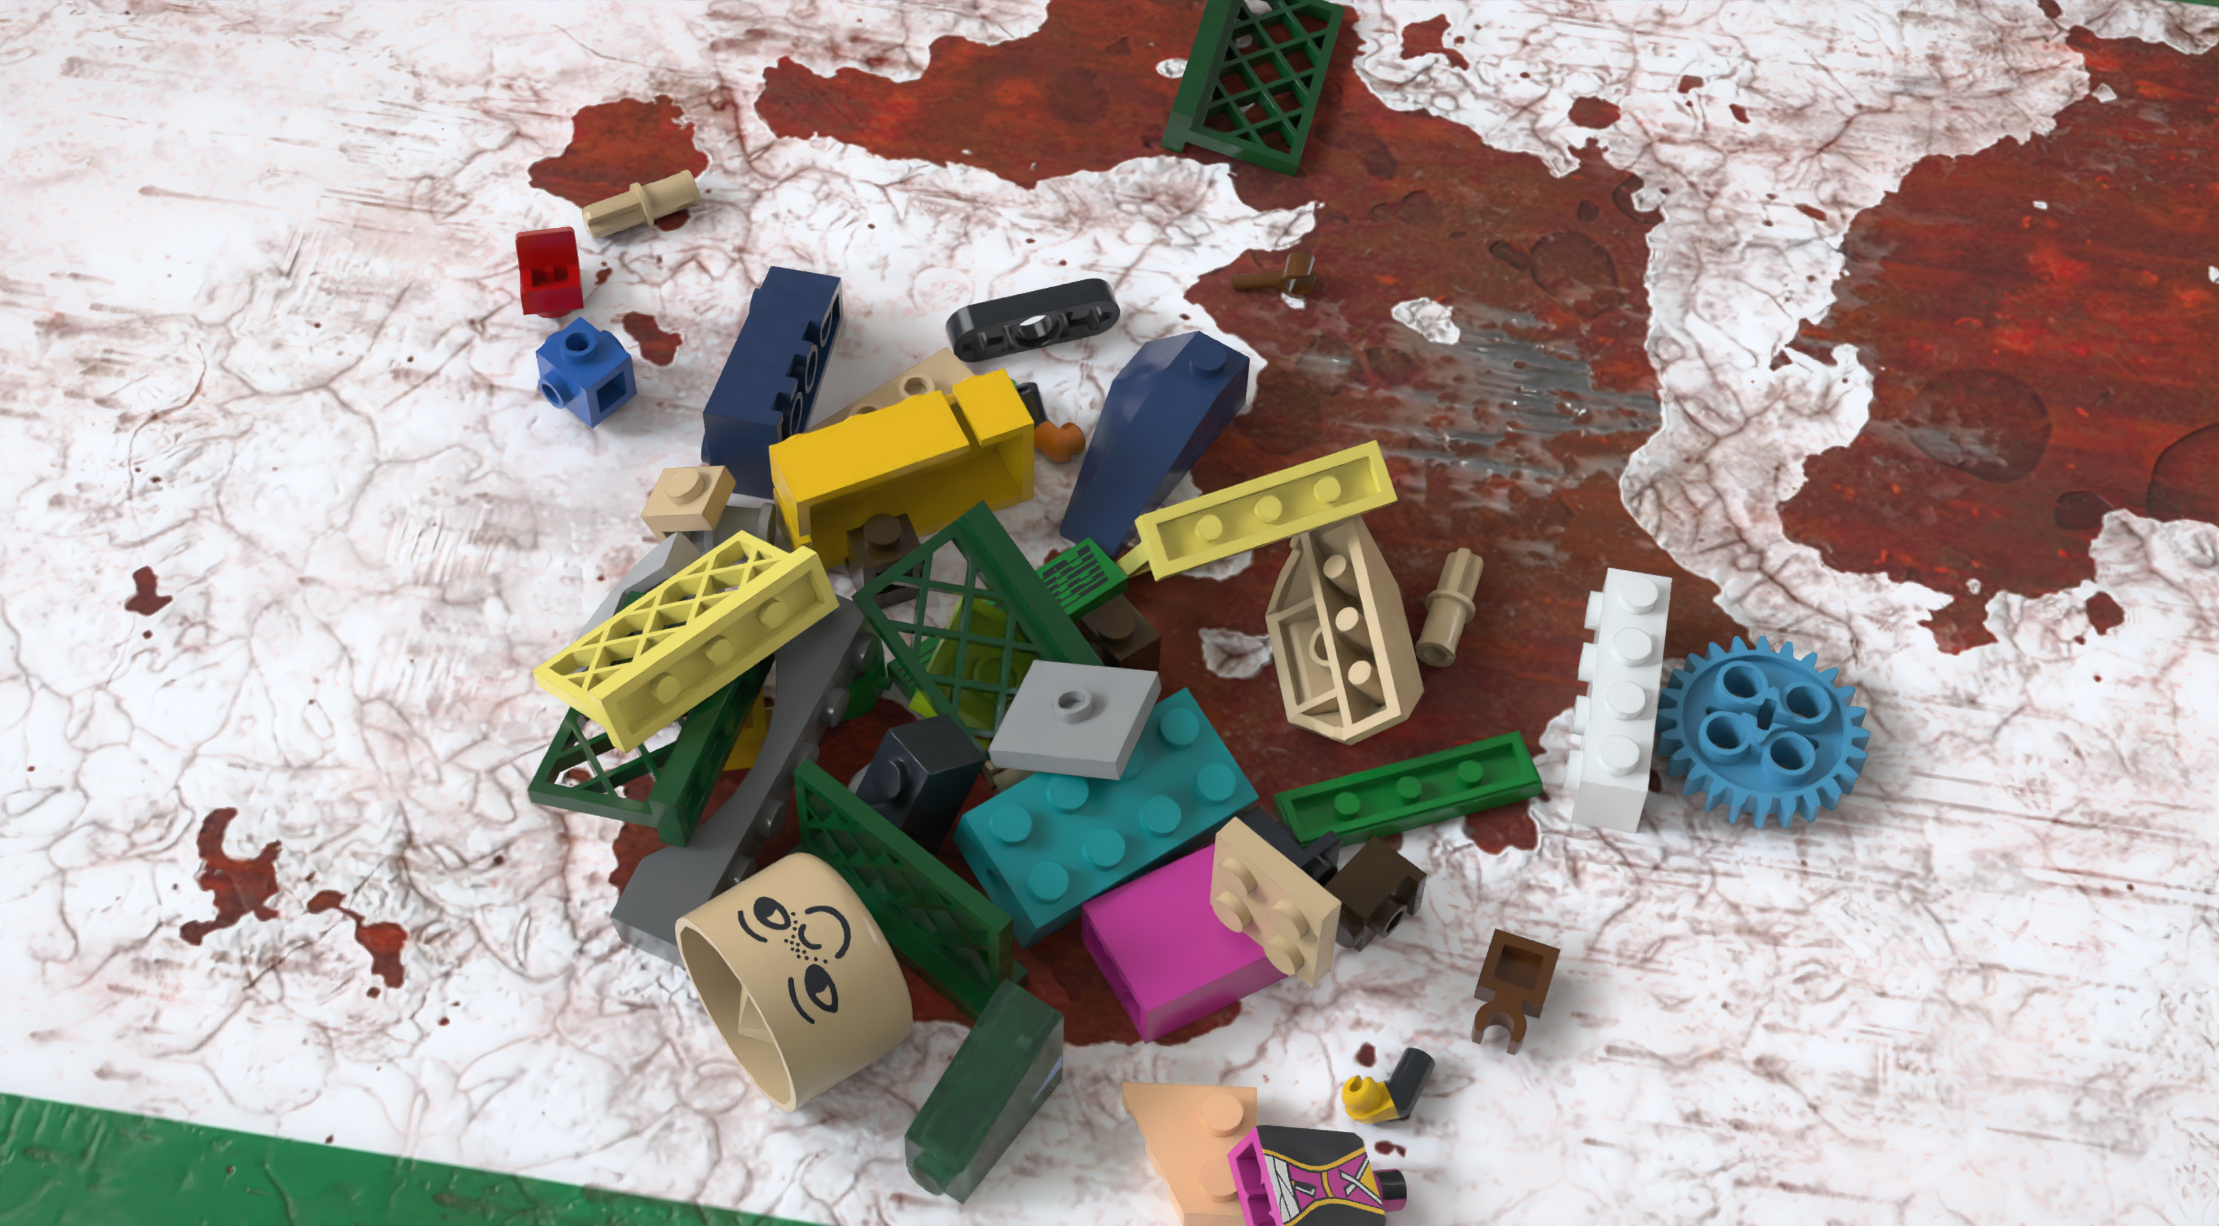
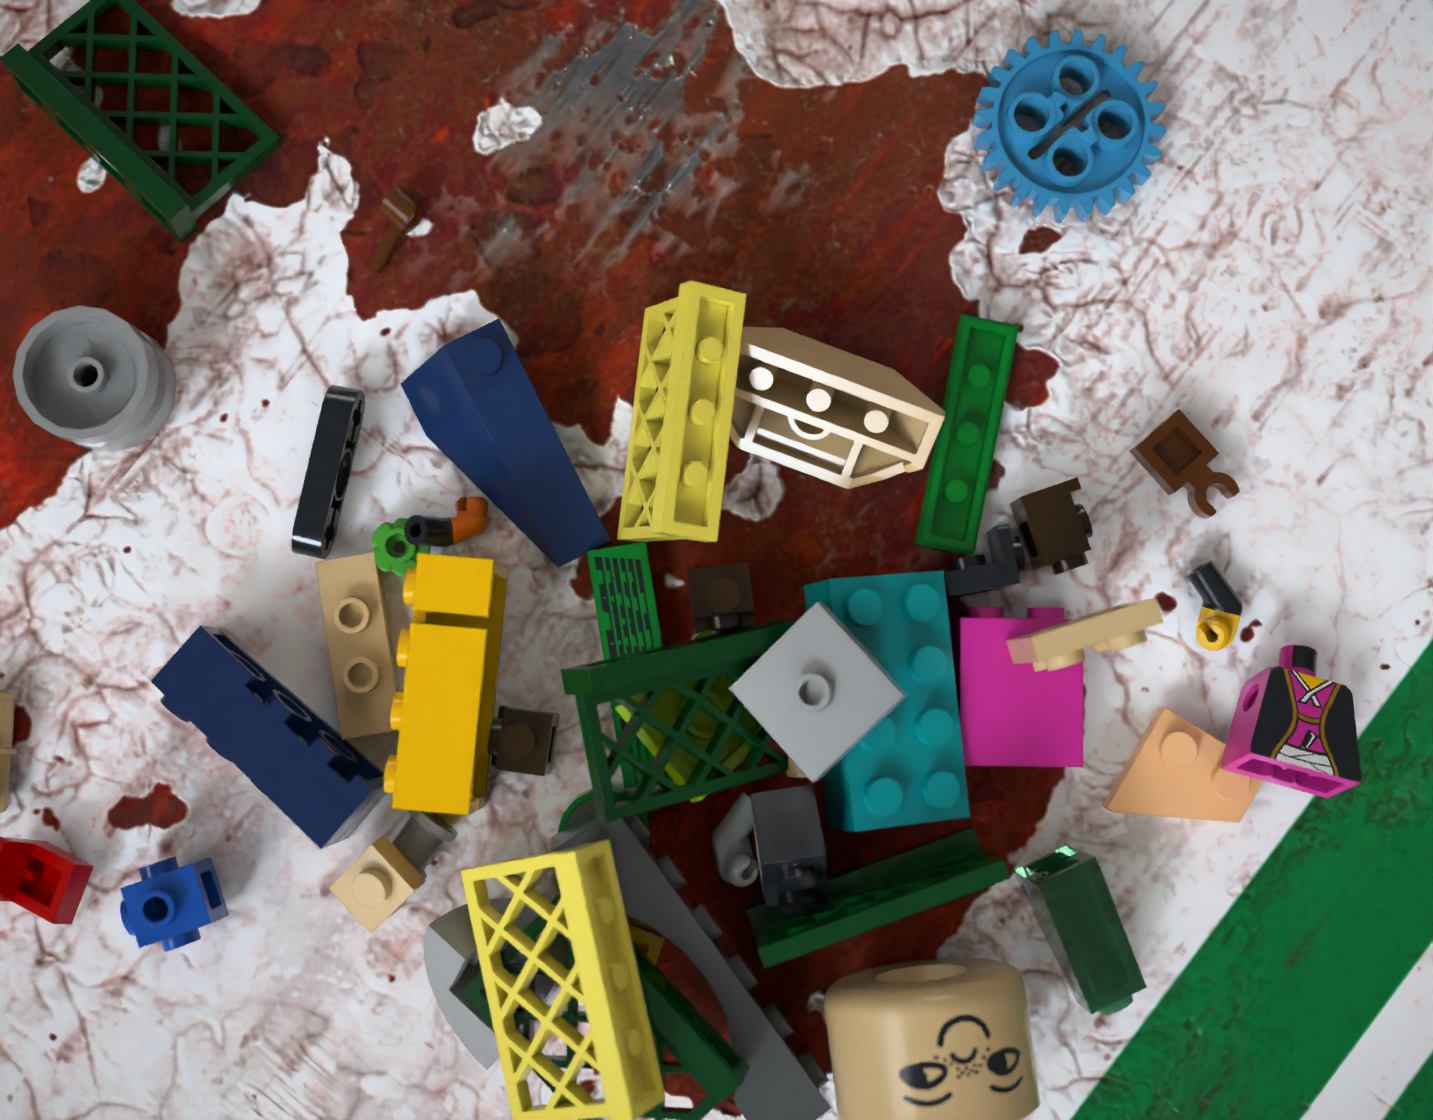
camera: 65 degrees left, 30 degrees up
tan axle [1415,548,1484,667] -> none
white brick [1563,568,1672,834] -> none
none -> light grey wheel [12,305,177,452]

